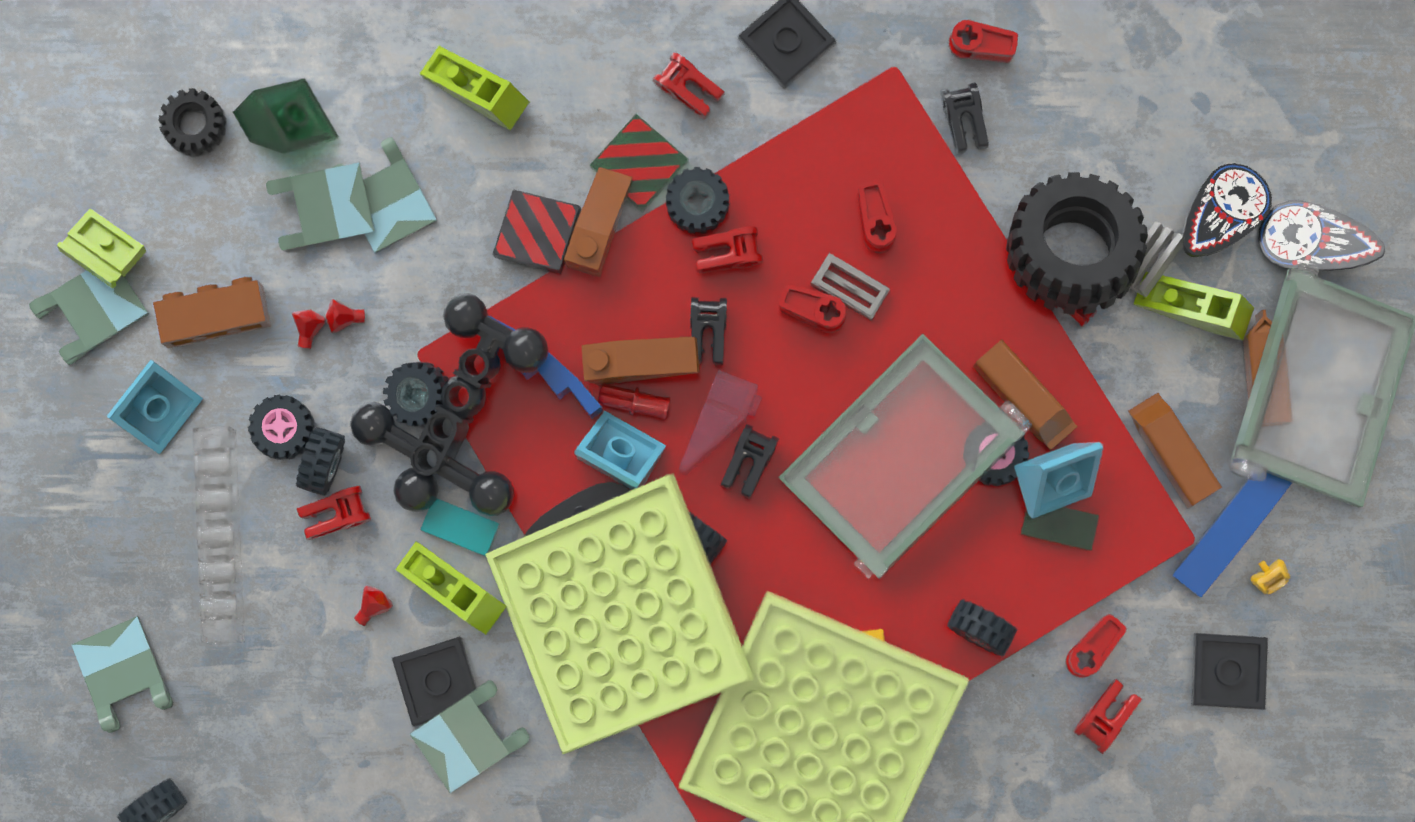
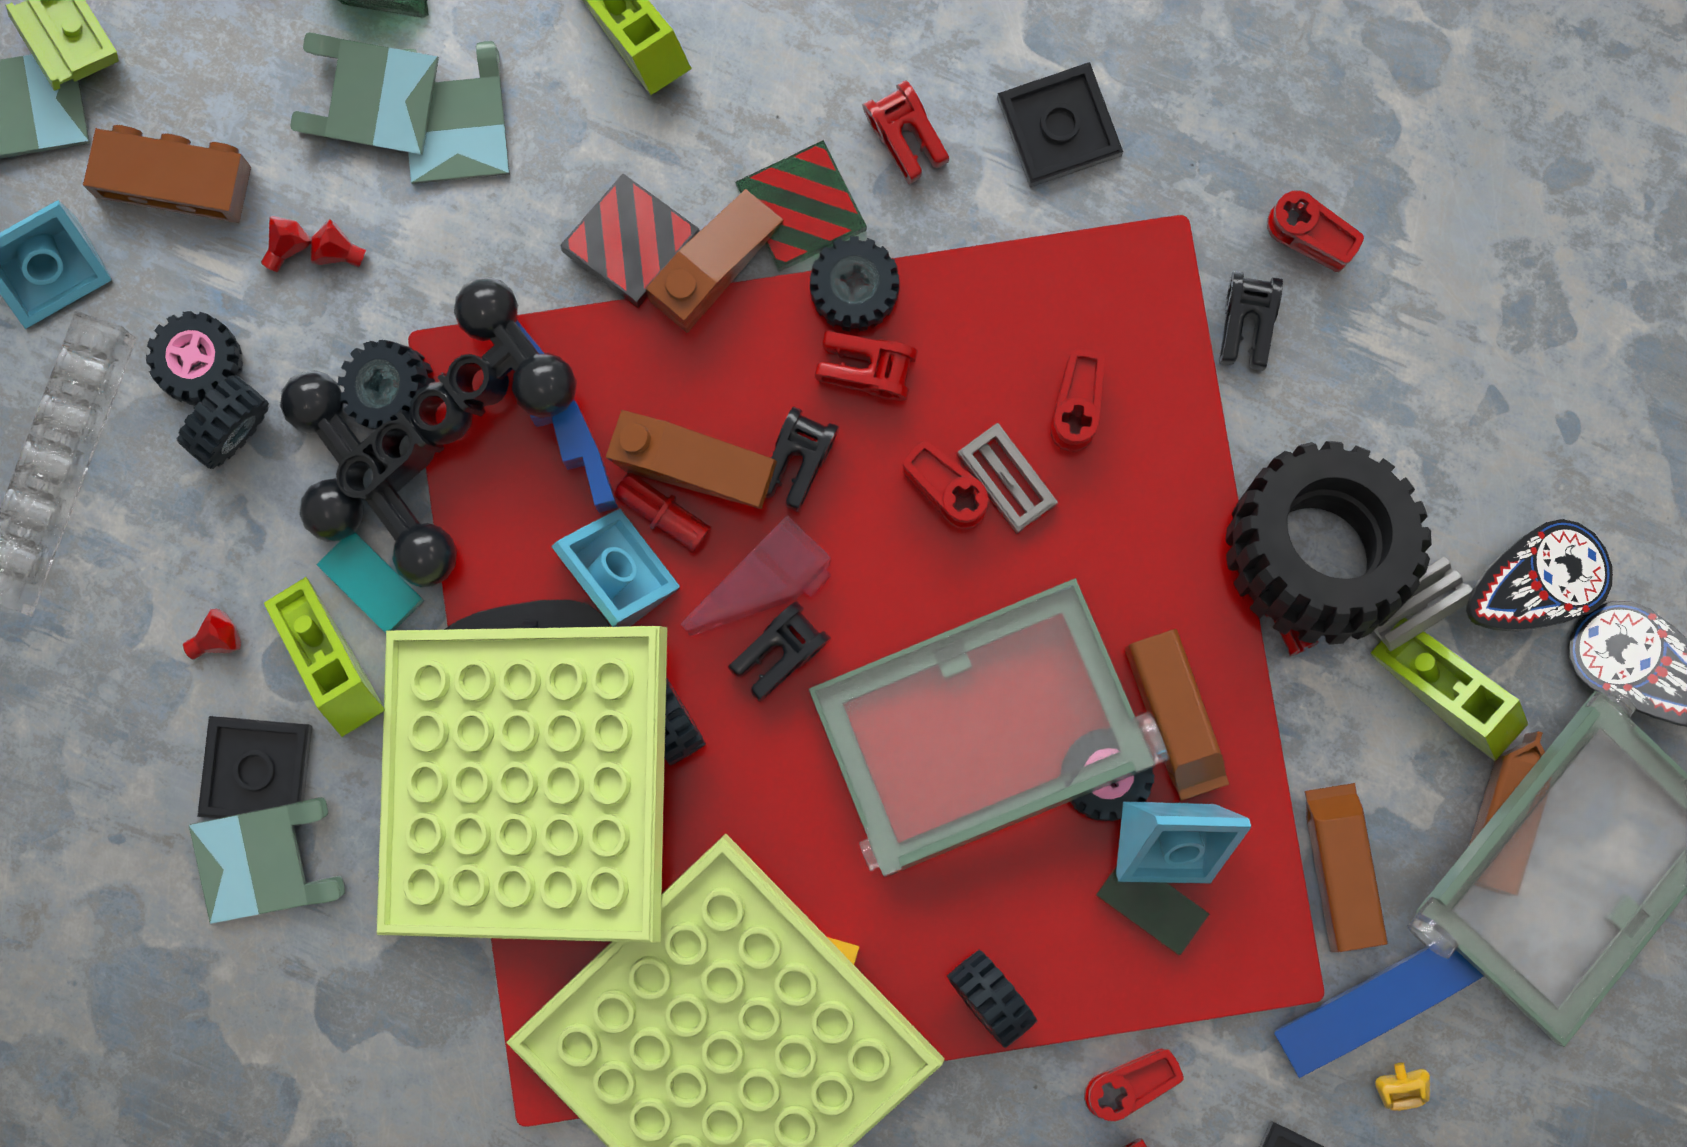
camera: 15 degrees right, 0 degrees up
red piece [297,486,371,540] -> none

